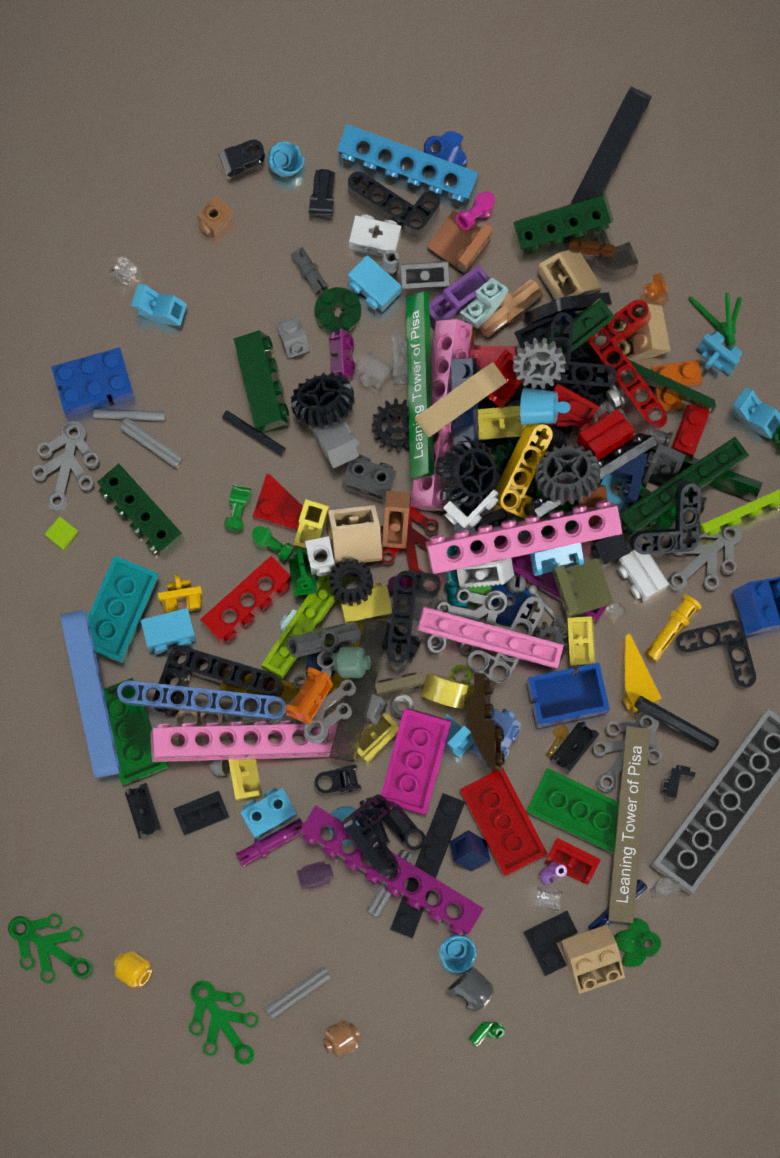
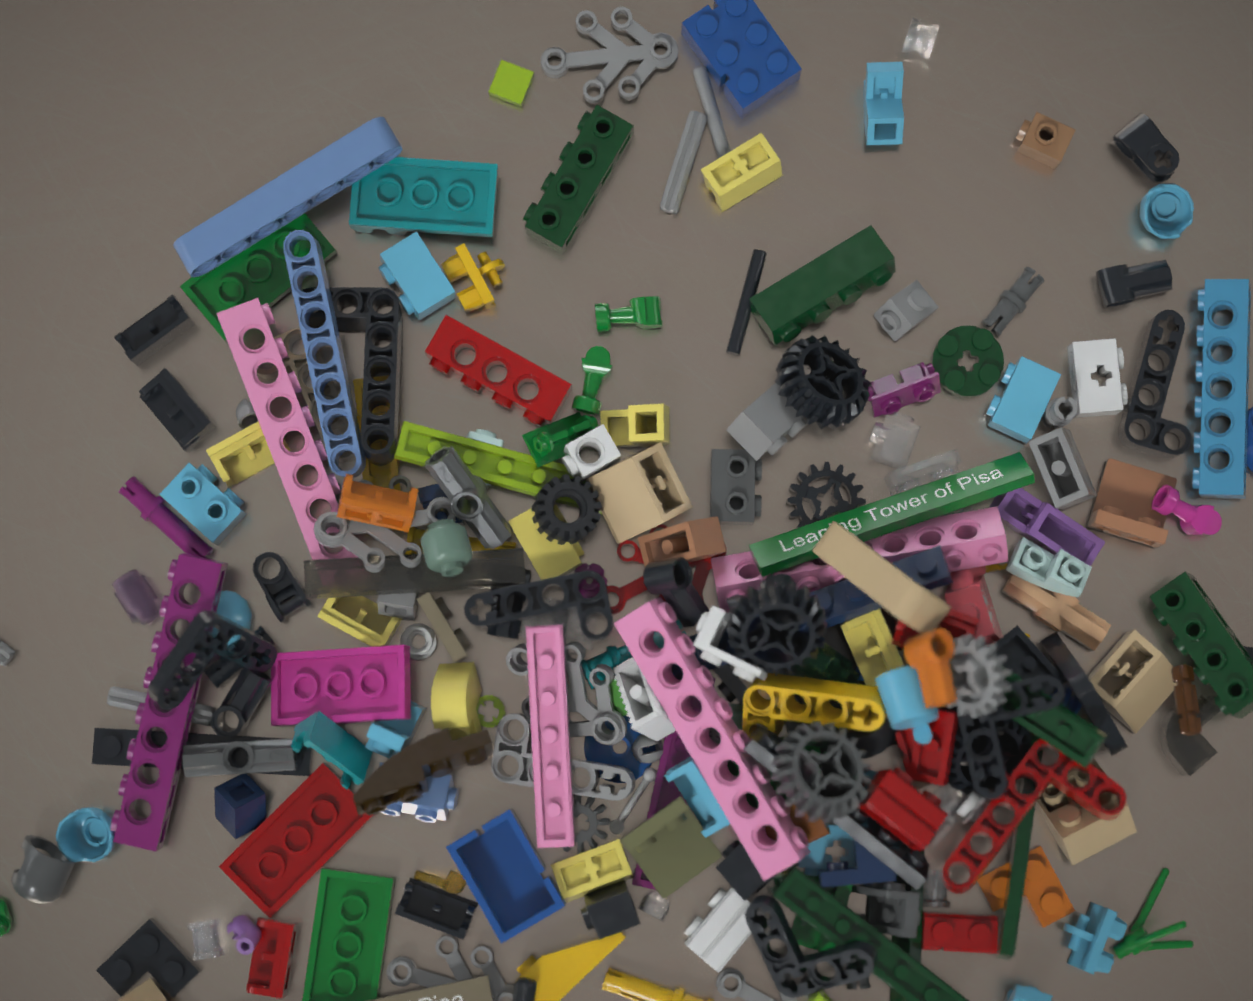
camera: 80 degrees right, 5 degrees up
red wing [252,473,303,532] -> none
clear orange tile [643,273,669,302] -> none
none -> dark grey piece [182,738,298,777]
none -> teal hinge [291,711,373,789]
none -> black brick [581,880,640,940]
none -> black piece [643,557,709,627]
none -> light yellow hinge [701,132,783,212]
none -> orange piece [904,628,957,709]

